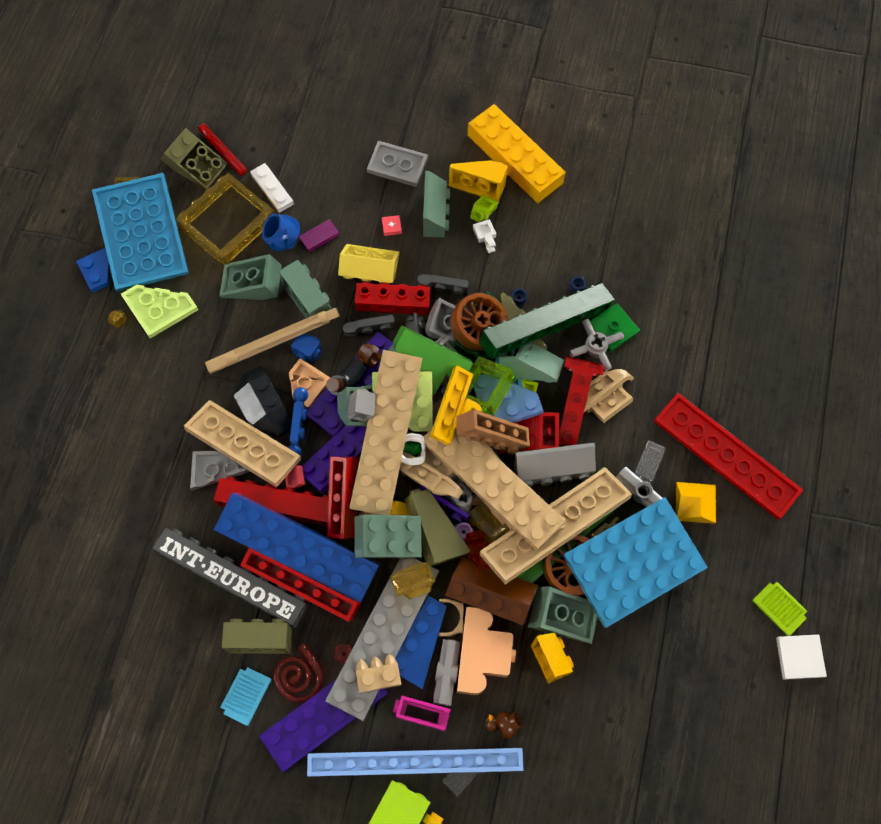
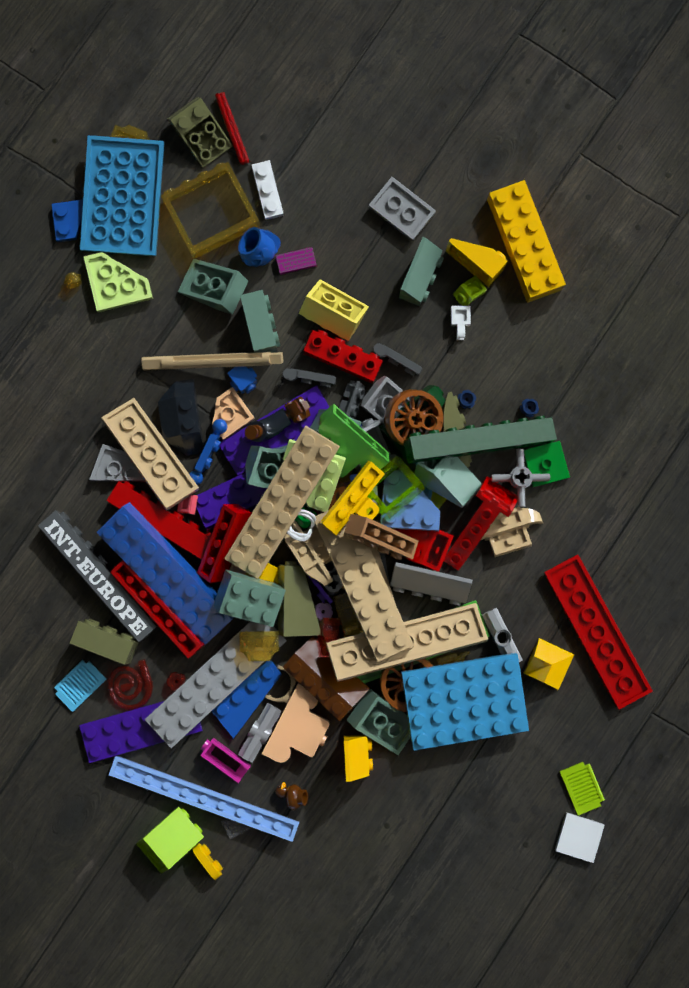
camera: 20 degrees right, 15 degrees up
light grey brick [347,389,376,422] -> none
tan plate [356,654,401,693] -> none
coral tile [382,215,402,236] -> none
clear tile [634,440,666,483] -> none

